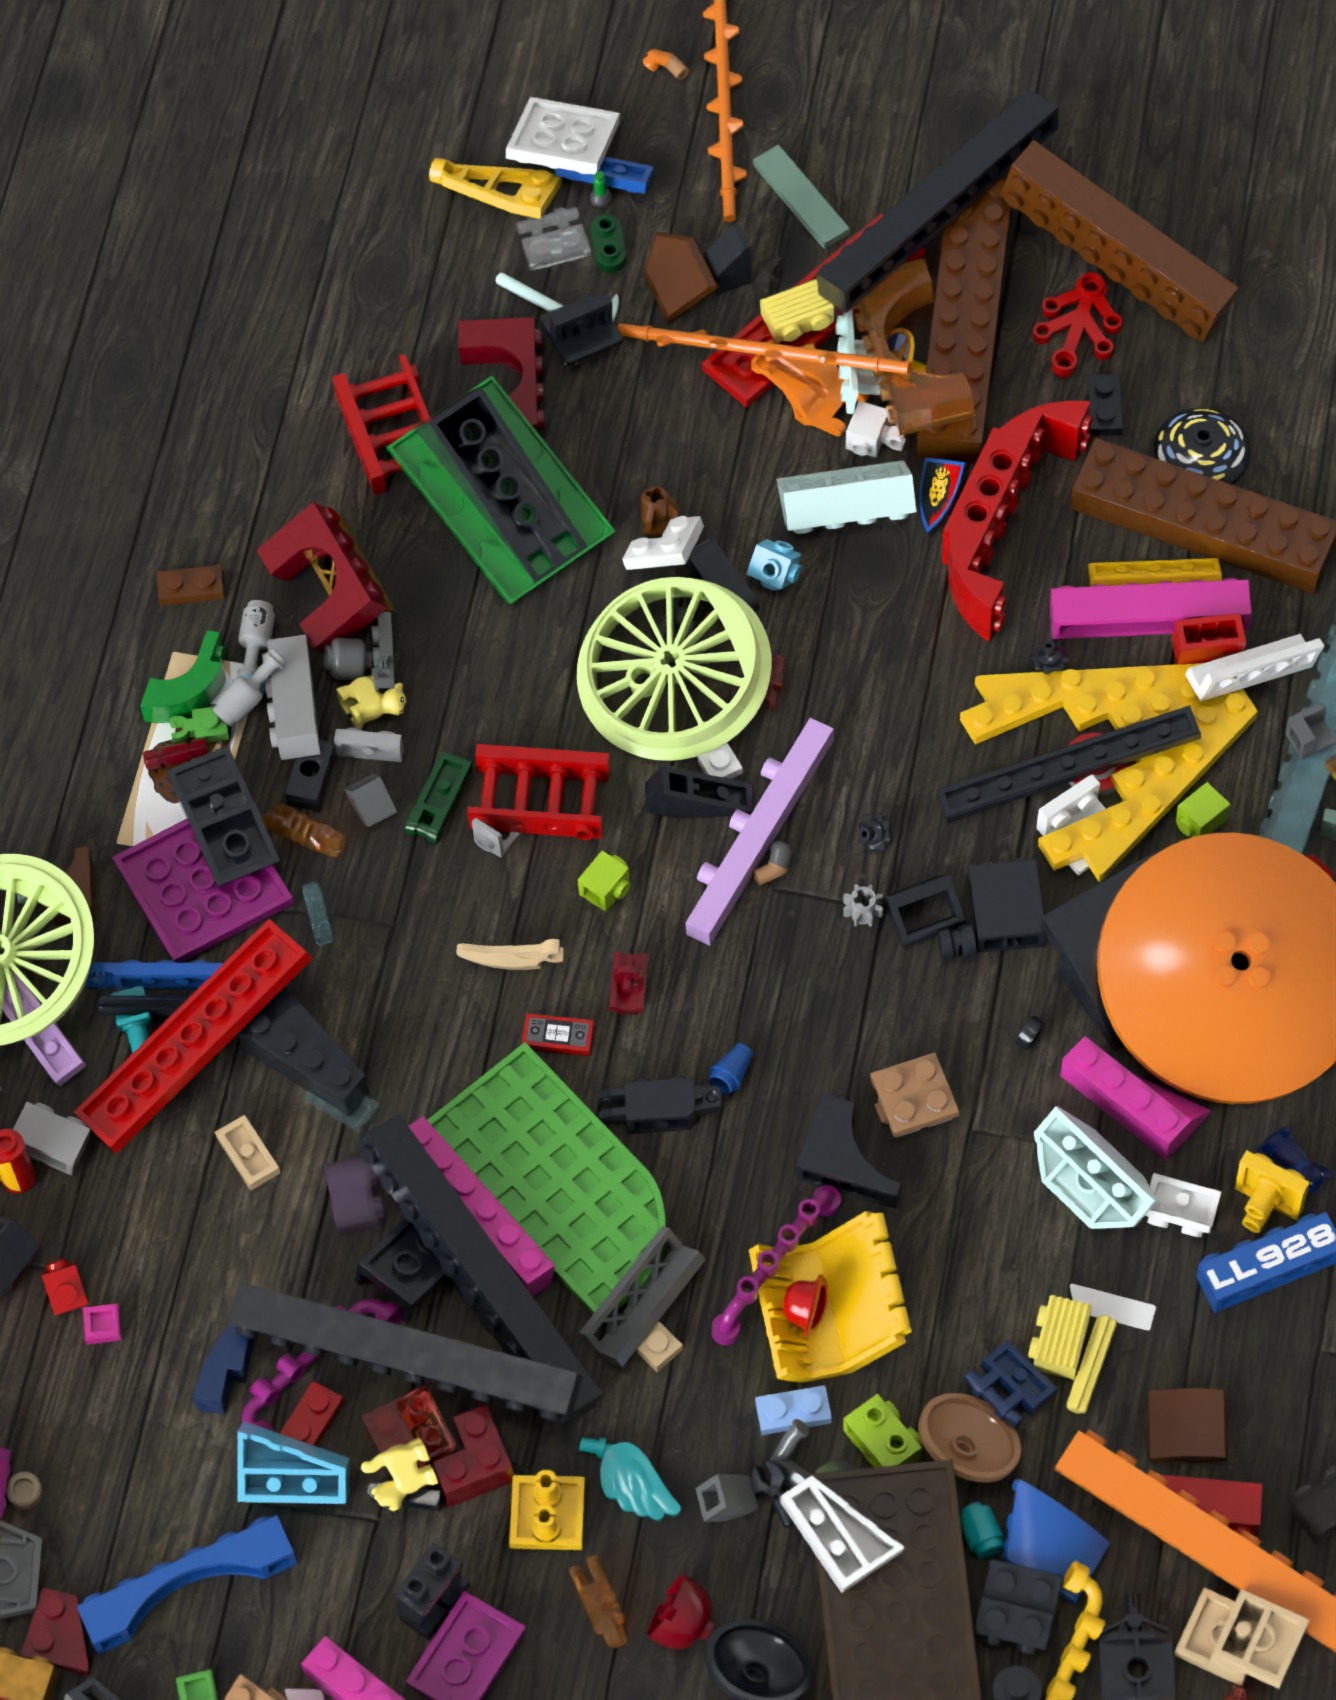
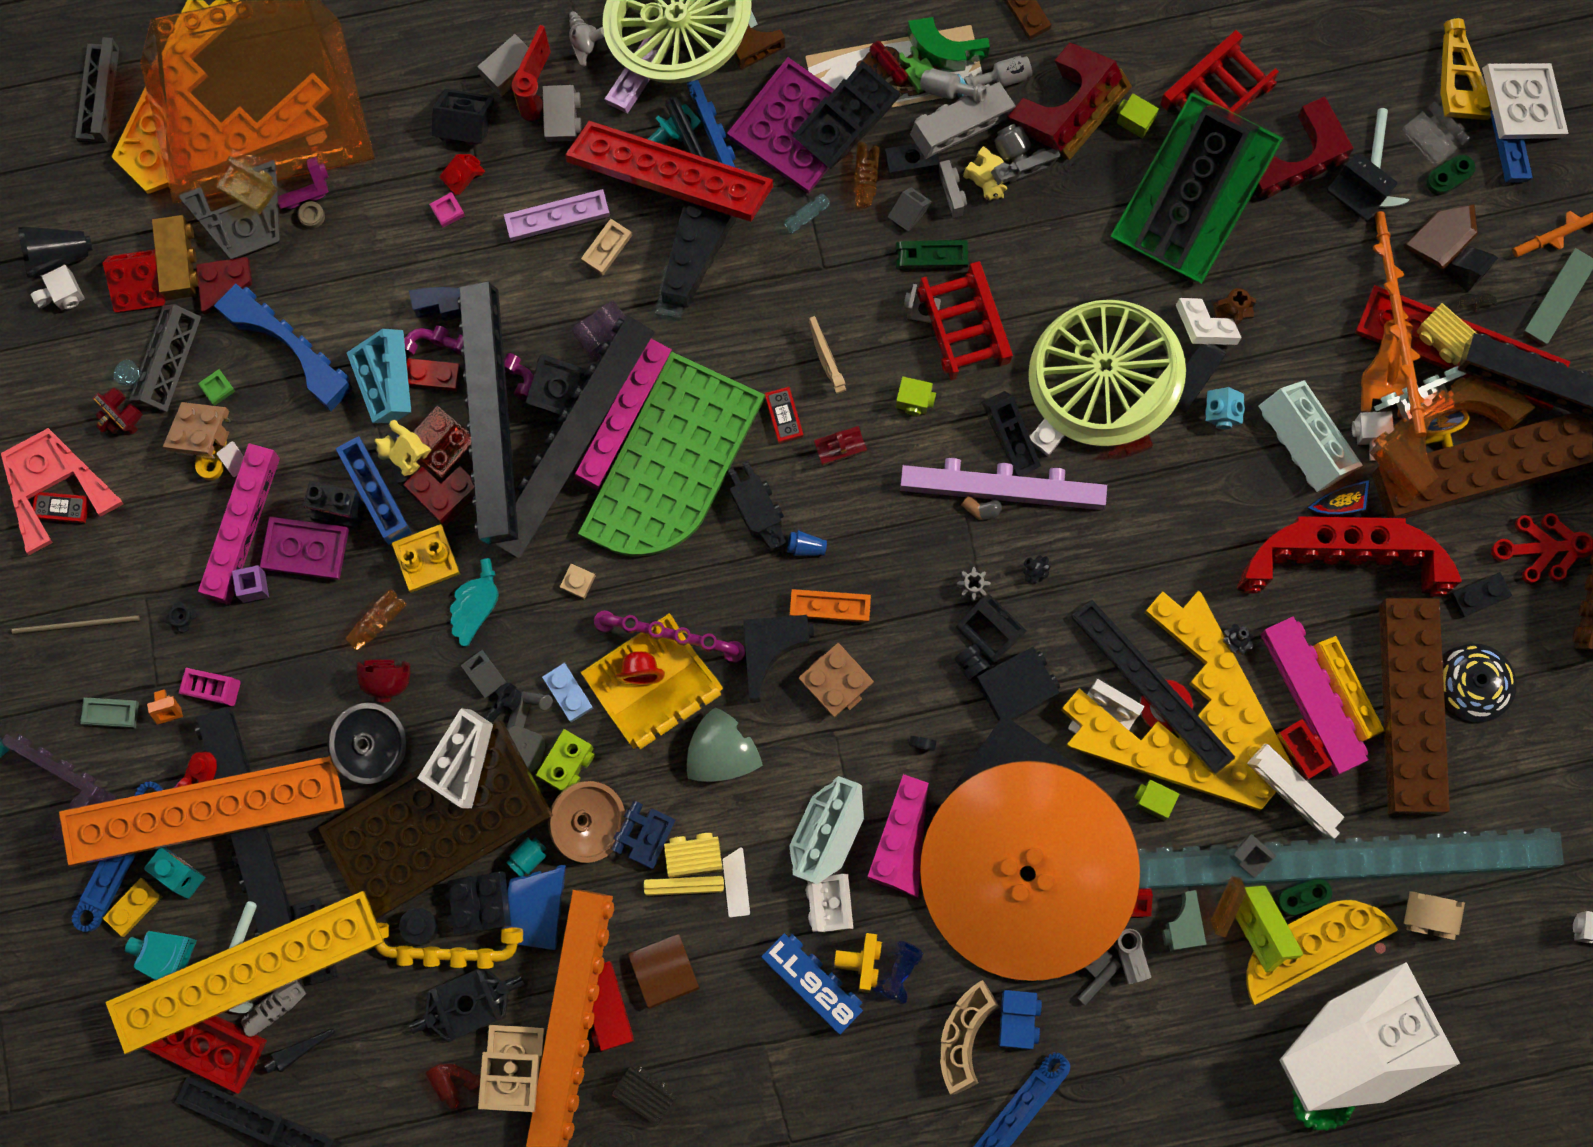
camera: 65 degrees right, 15 degrees up
dark grey fence [579,1226,706,1367] -> none
piece [590,171,612,208] -> none
none -> blue brick [336,436,412,545]
none -> lavender plate [504,189,610,241]
none -> sand green brick [687,708,763,781]
none -> orange plate [790,589,871,623]
none -> lime brick [1116,94,1159,139]

